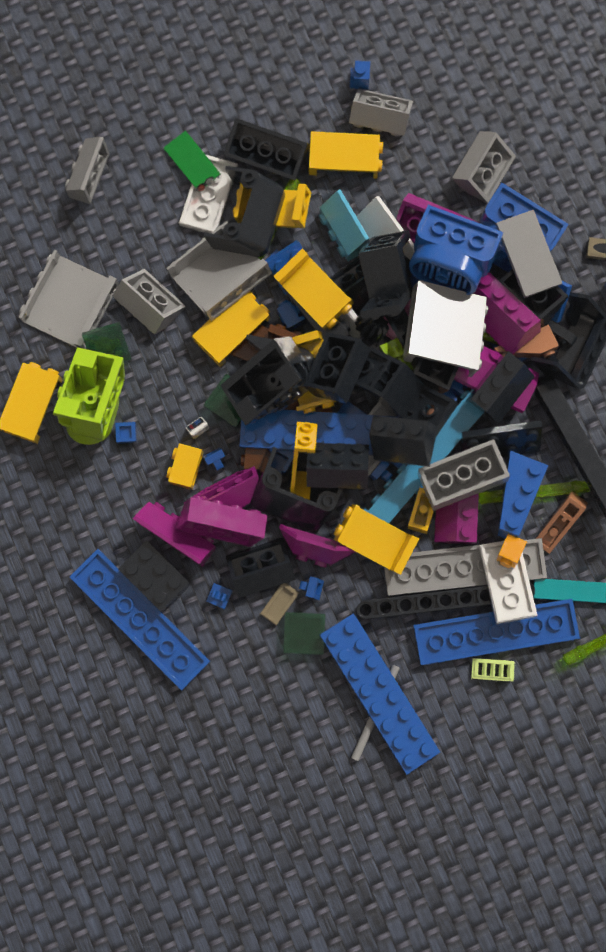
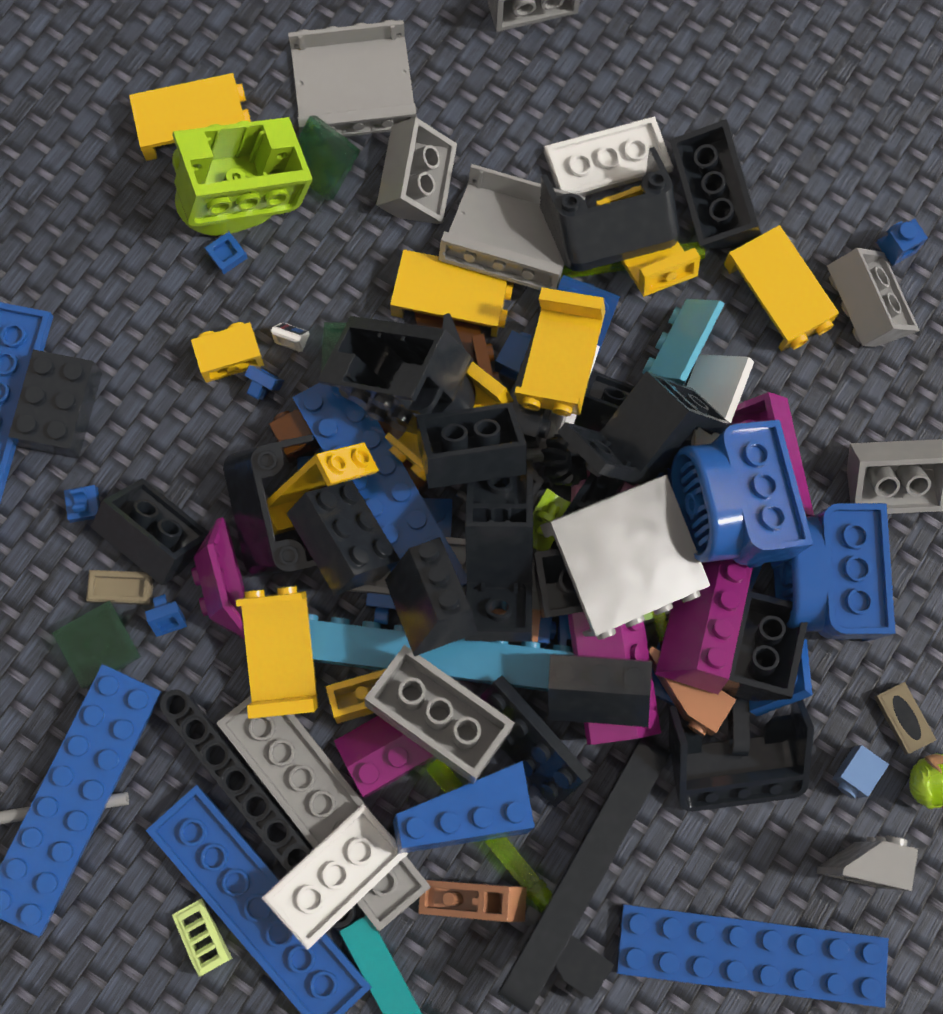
camera: 50 degrees right, 5 degrees down
magenta slope [133,502,216,567] -> none
green piece [164,130,221,192] -> none
magenta slope [175,496,267,547] -> none
magenta wedge [184,466,259,508] -> none
light grey tile [495,210,562,298] -> none
light orange brick [497,534,527,568] -> none

